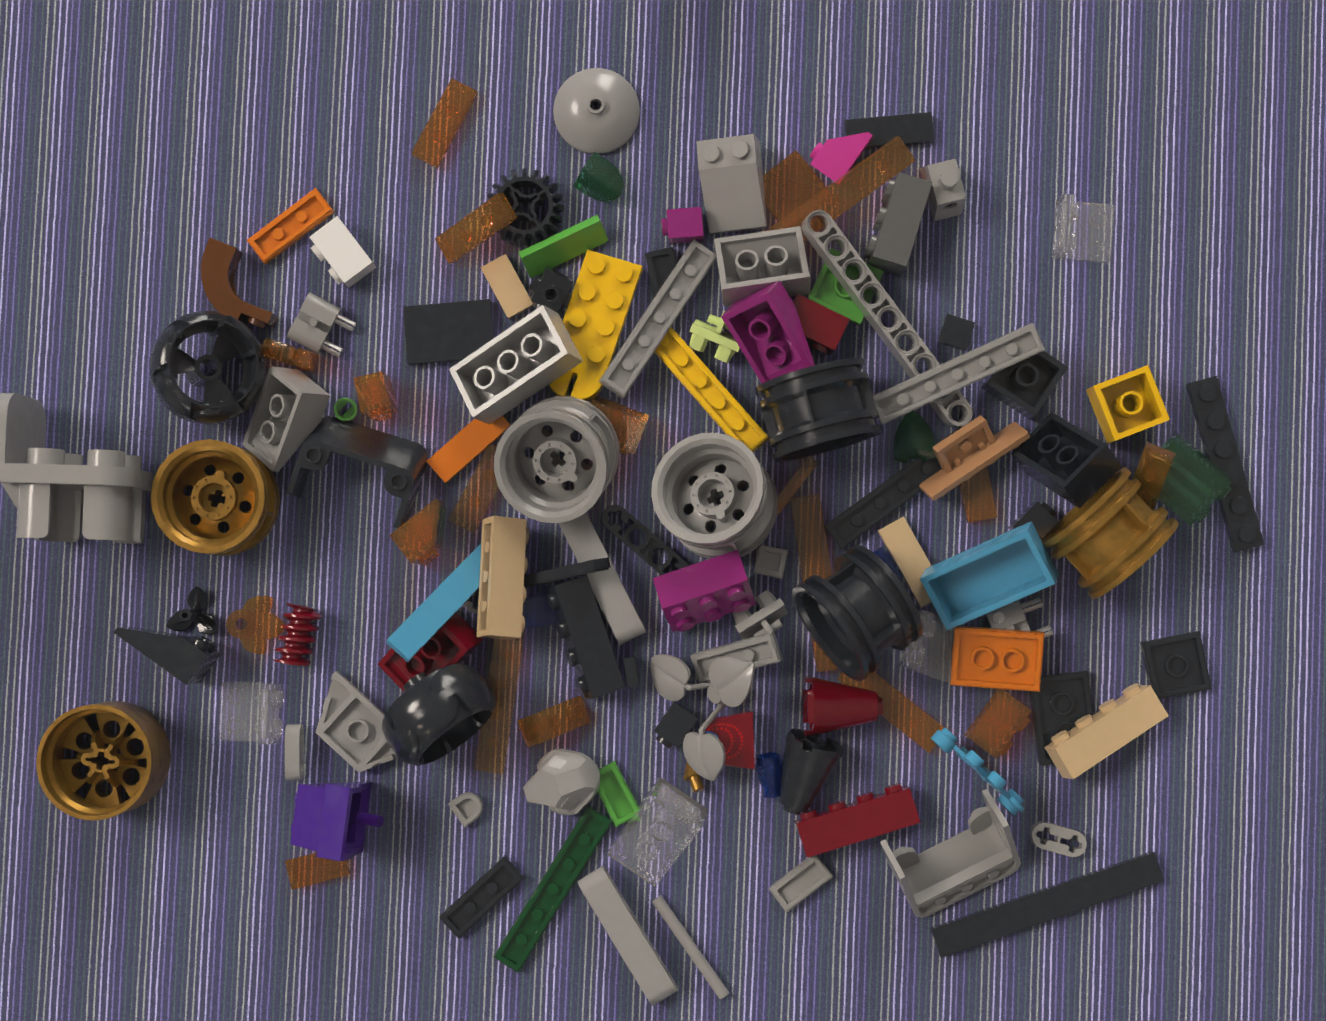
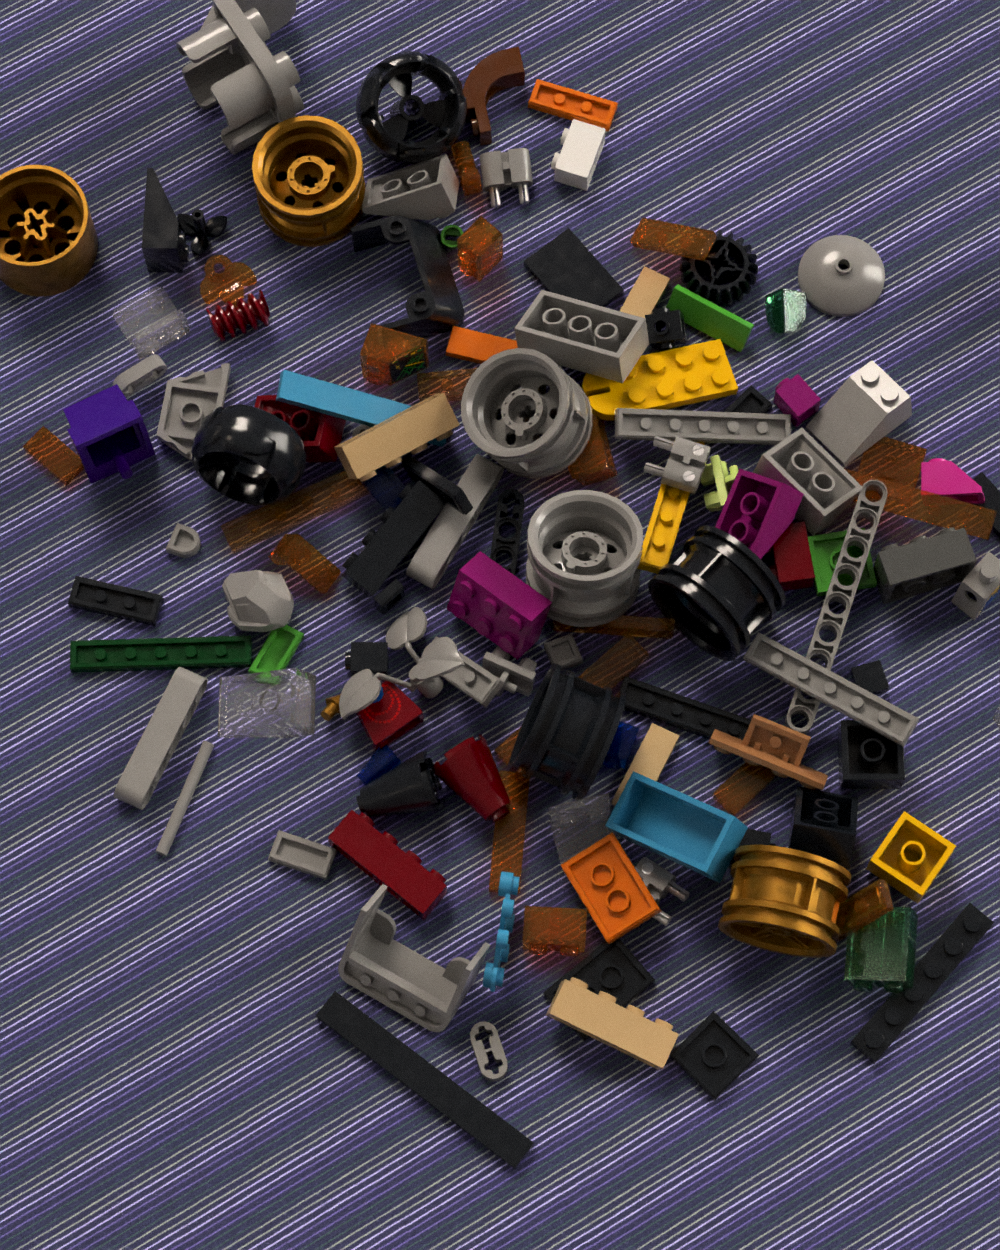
camera: 55 degrees right, 15 degrees down
clear orange tile [411,78,478,169] -> none
clear green brick [894,410,936,463] -> none
none -> light grey piece [644,436,711,494]

